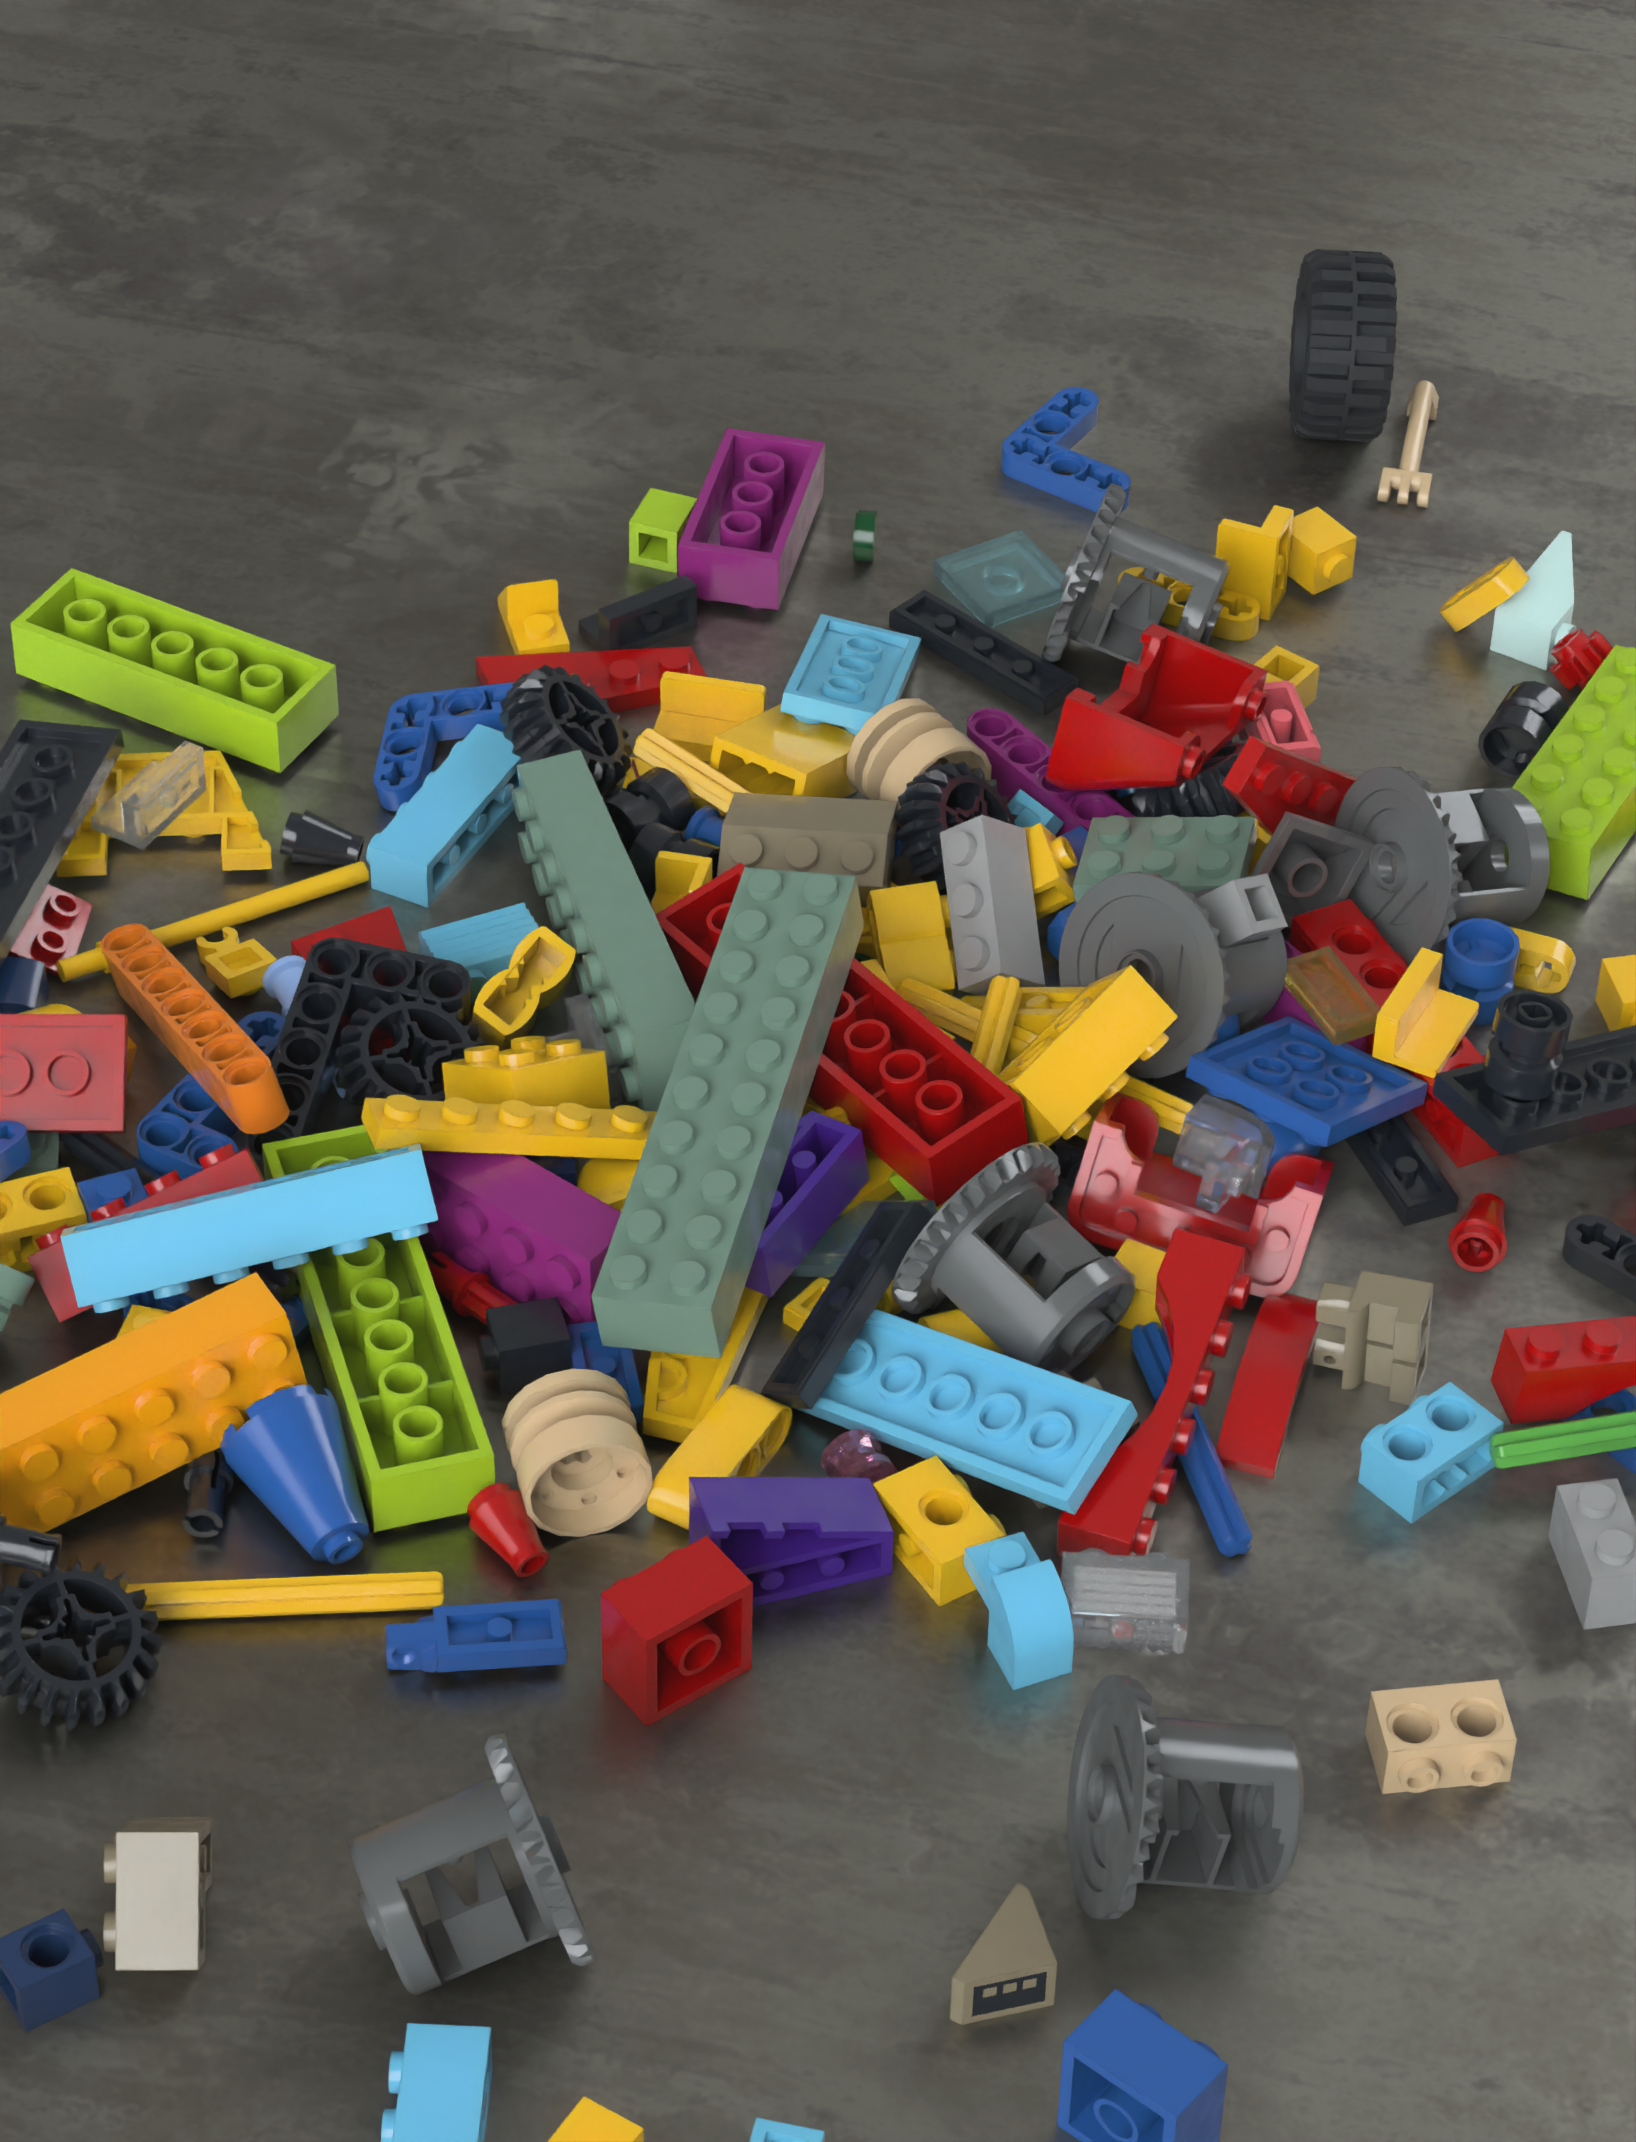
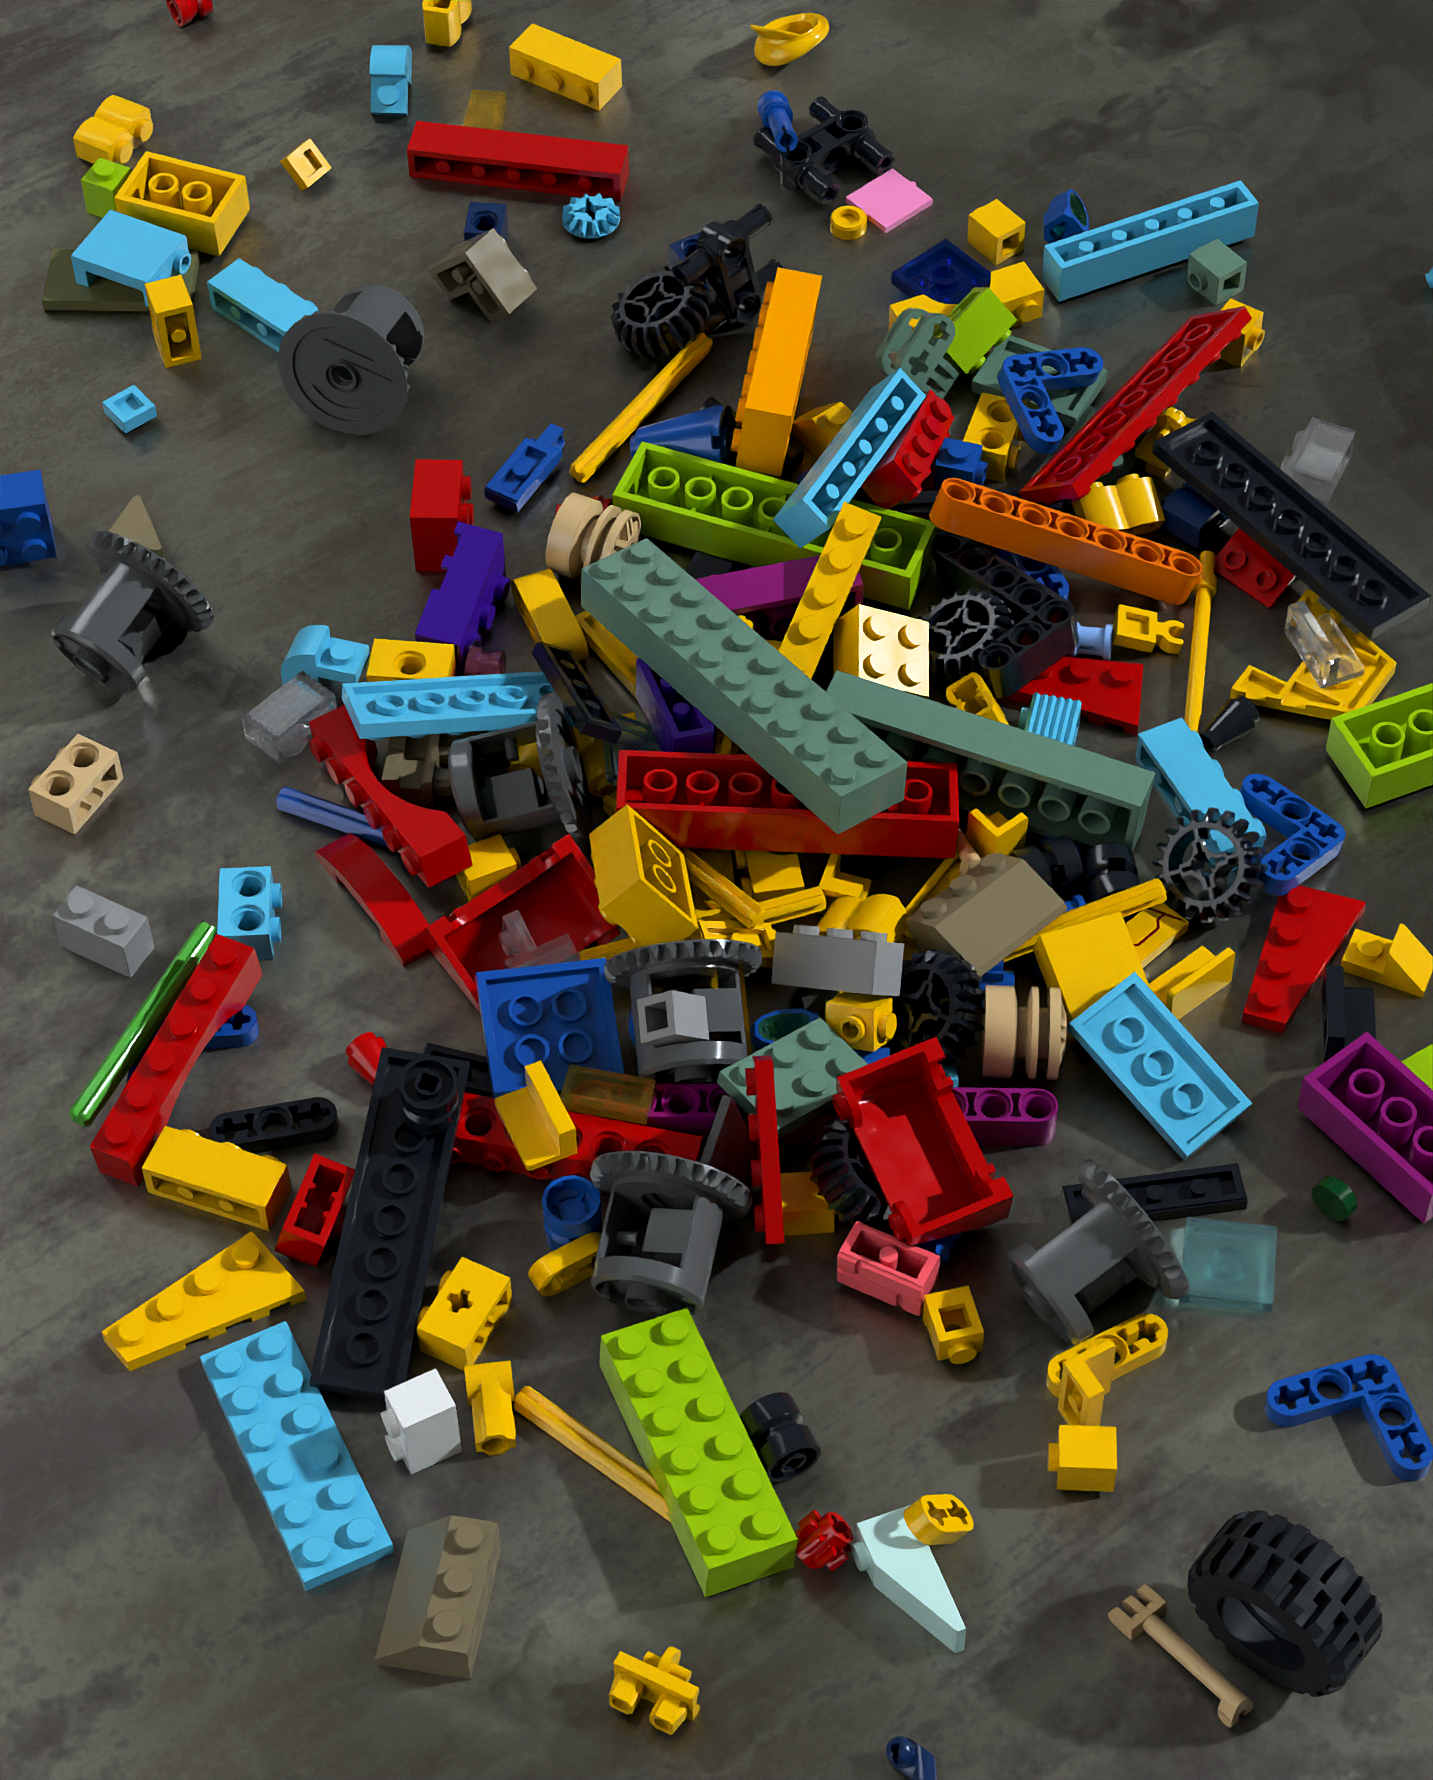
camera: 130 degrees right, 10 degrees up
dark tan hips [1313,1270,1434,1406] -> none

